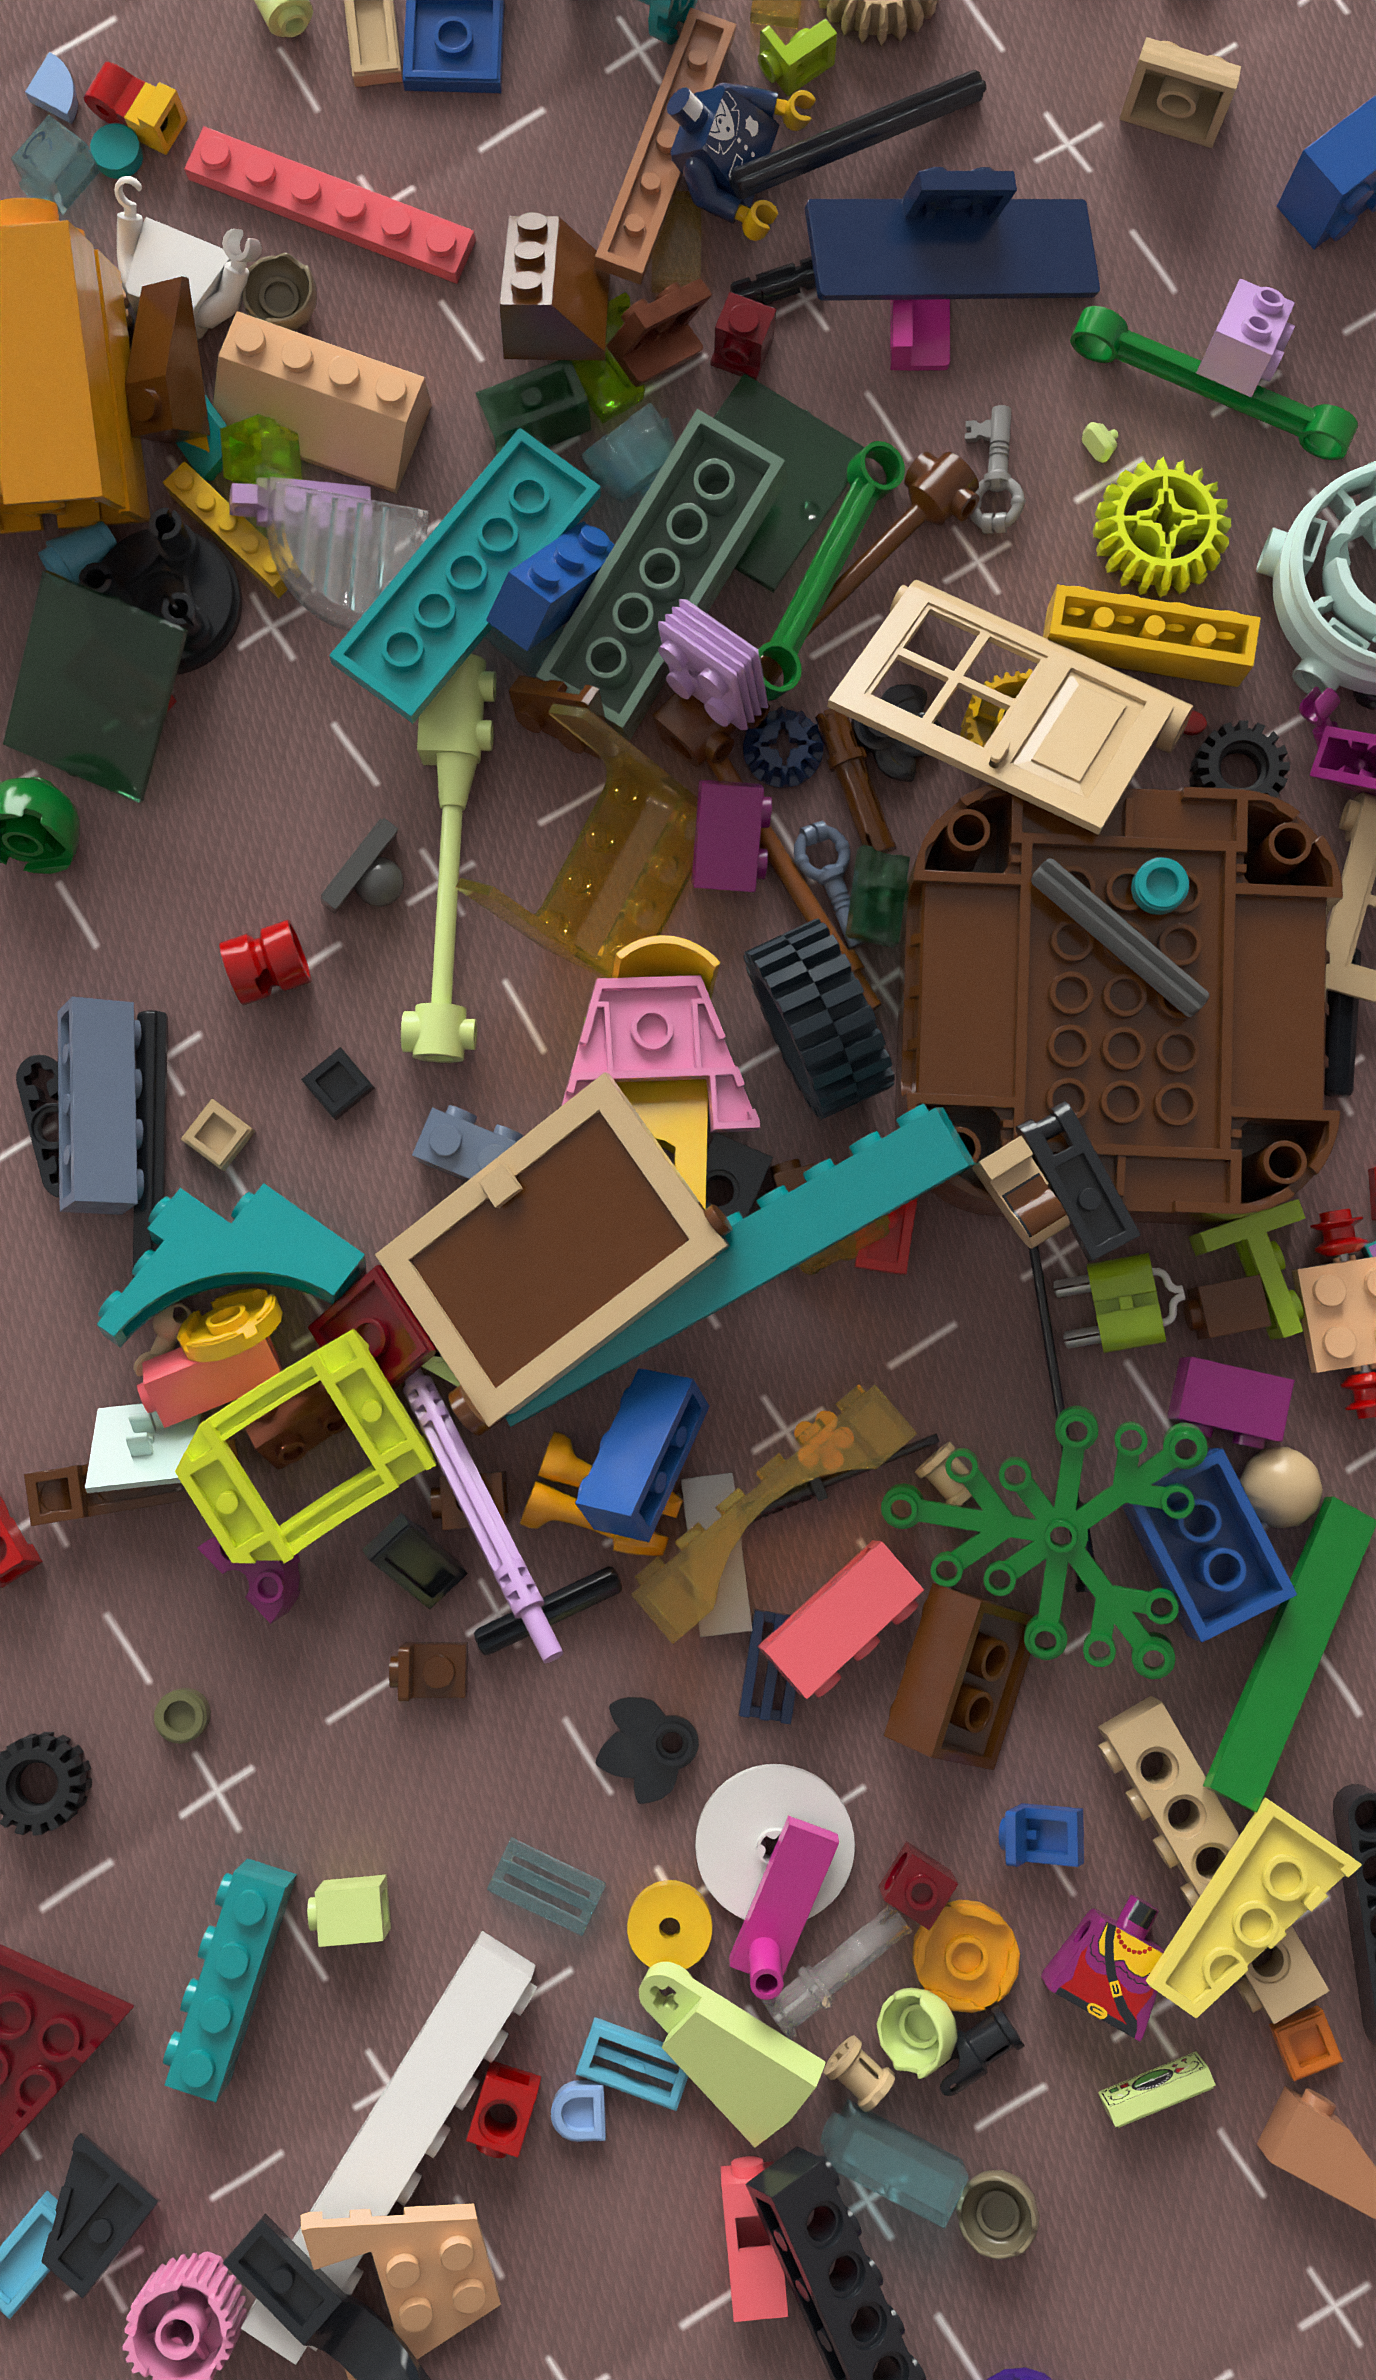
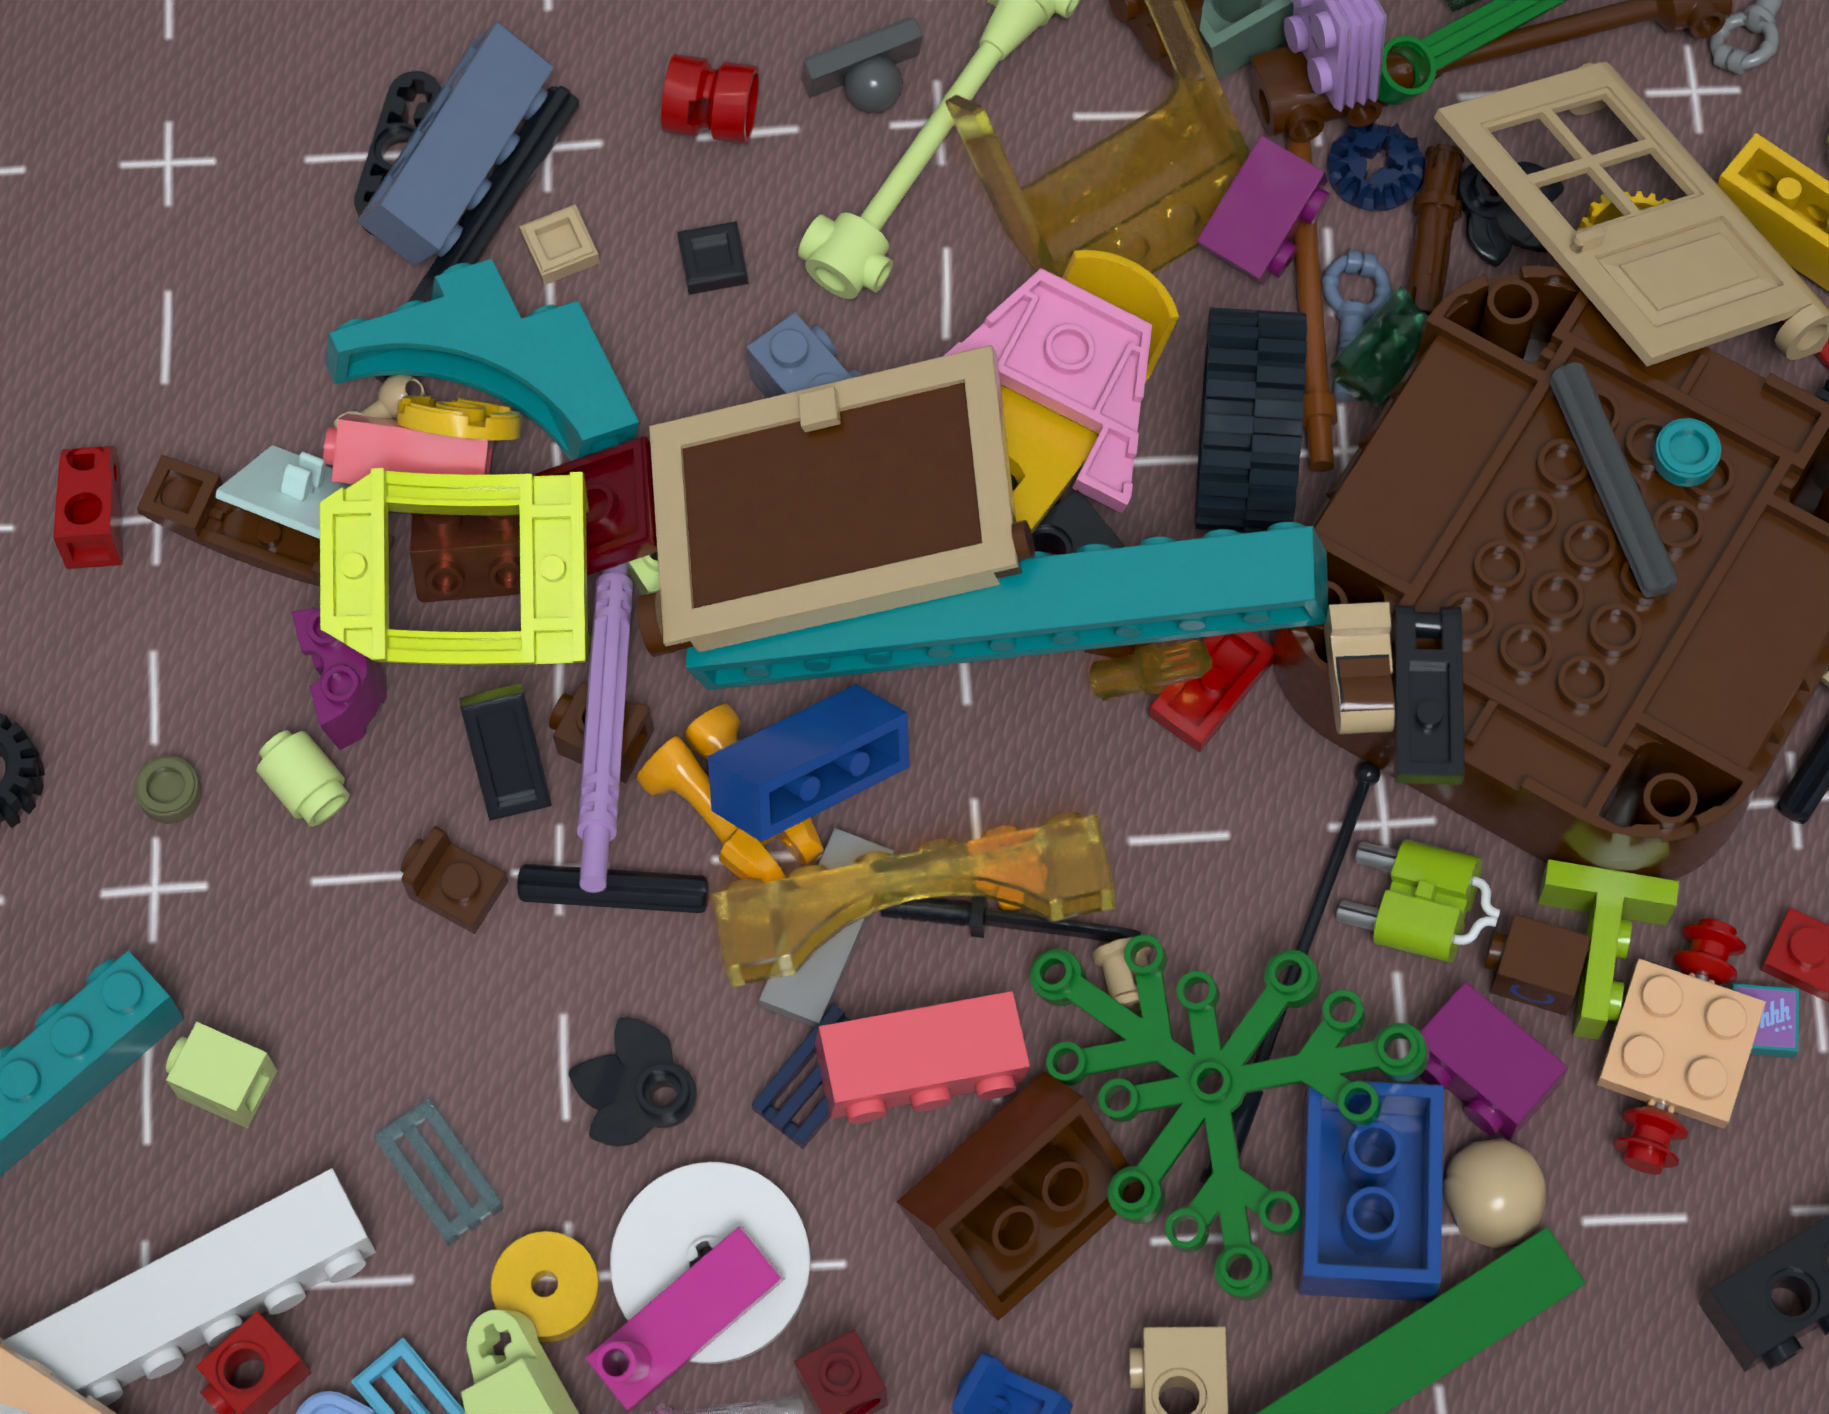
camera: 30 degrees right, 15 degrees down
none -> yellowish green brick [256,730,350,827]

